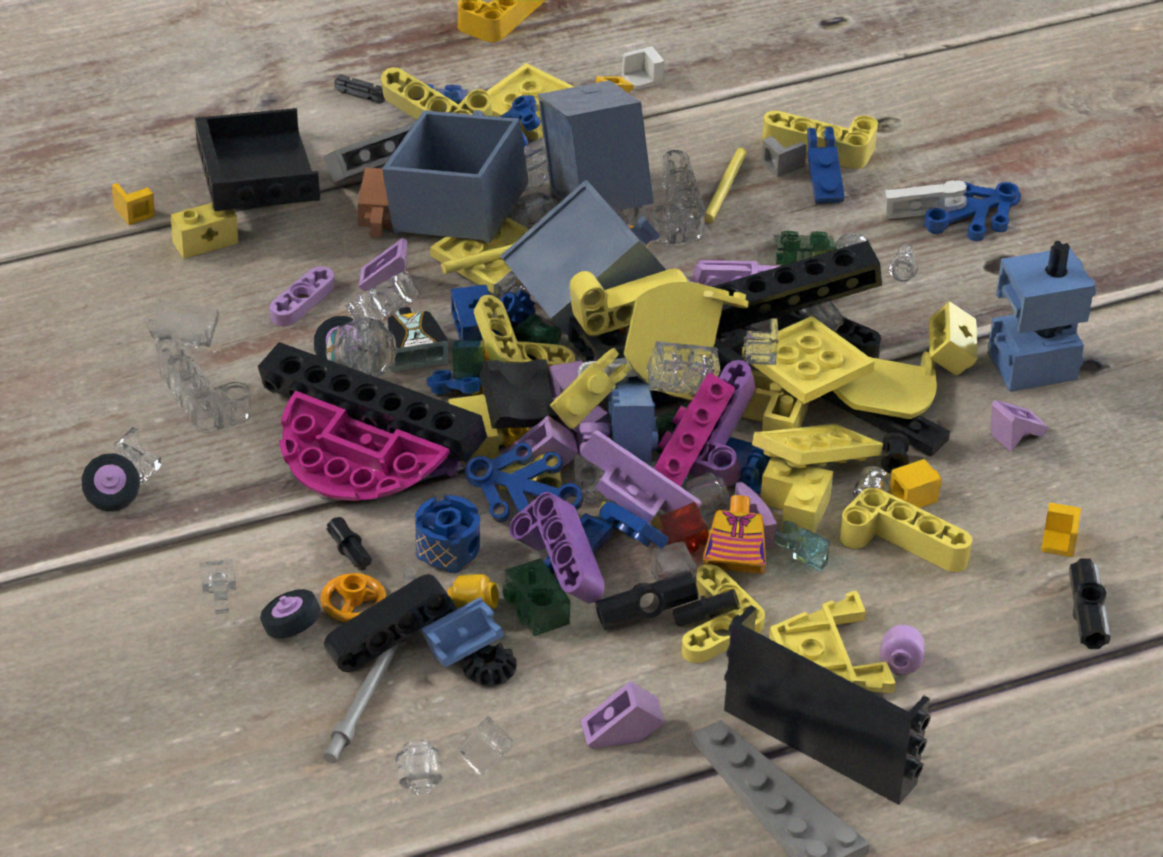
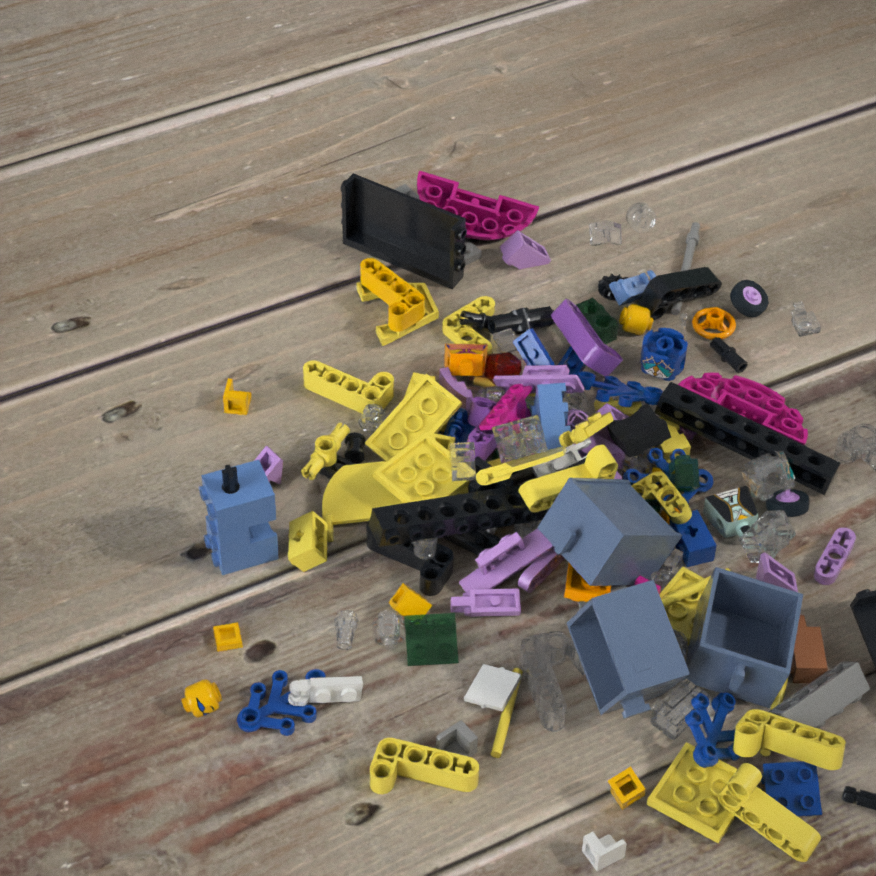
camera: 175 degrees right, 5 degrees up
clear light blue plate [774,521,830,571] -> none
blue hinge [807,127,845,204] -> none
lavender head [880,625,925,675] -> none
yellow brick [889,459,942,508] -> none
black piece [1069,558,1111,649] -> none
none -> yellow head [181,679,222,718]
none -> light yellow pin [301,423,350,480]
none -> yellow beam [360,258,425,332]
none -> dark pink brick [417,171,539,240]
none -> white piece [464,664,522,712]
none -> light yellow beam [718,763,821,862]

